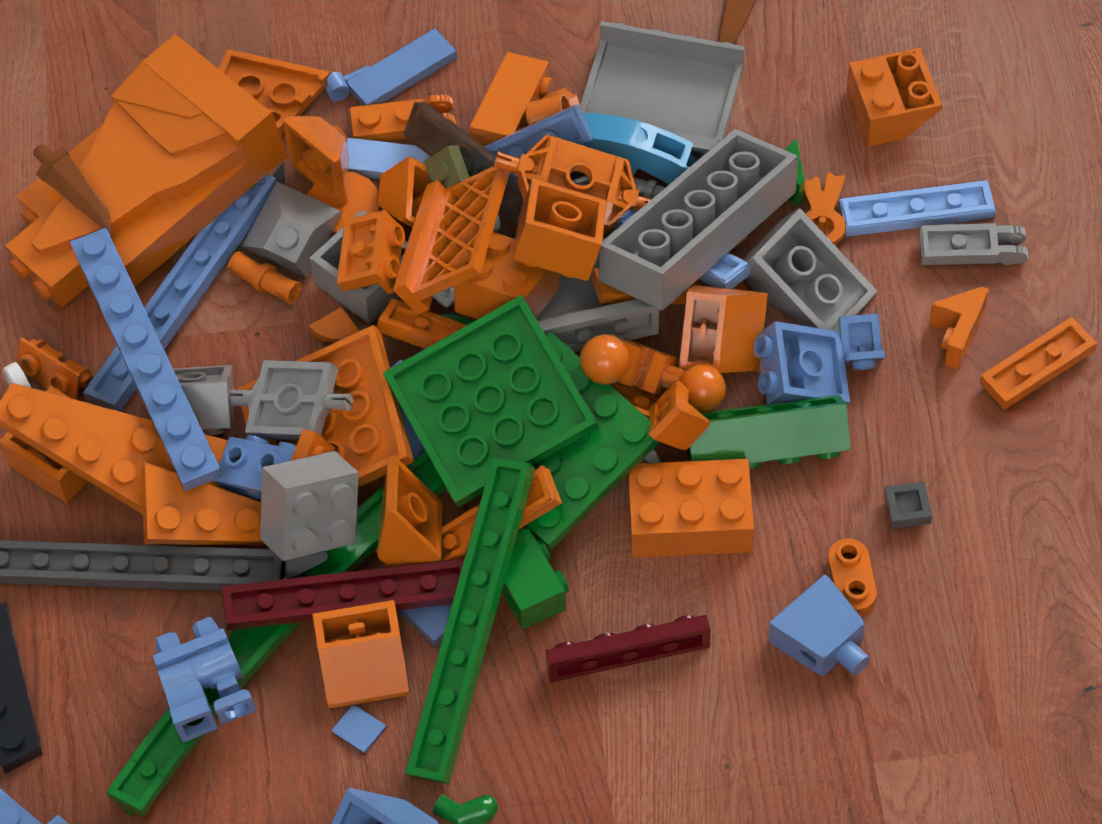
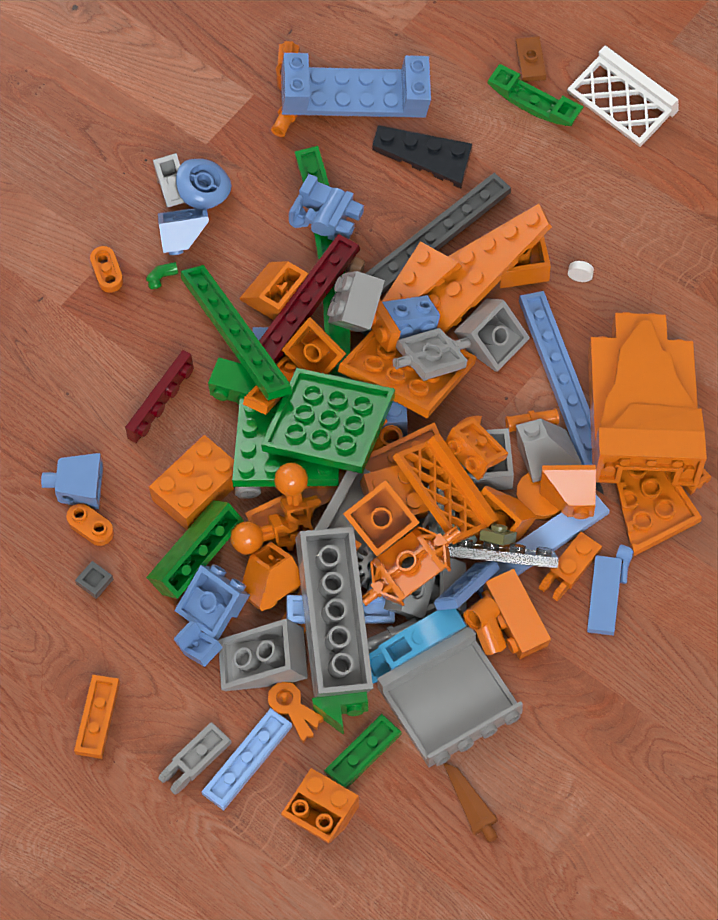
camera: 135 degrees right, 5 degrees up
orange hinge [17,337,94,400] -> none
dark orange bar [33,144,112,235] -> none
medium blue plate [70,228,222,492] -> none
medium blue piece [331,705,387,753] -> none
orange slope [648,380,711,450] -> none
orange slope [929,287,989,370] -> none
none -> green tile [324,714,402,788]

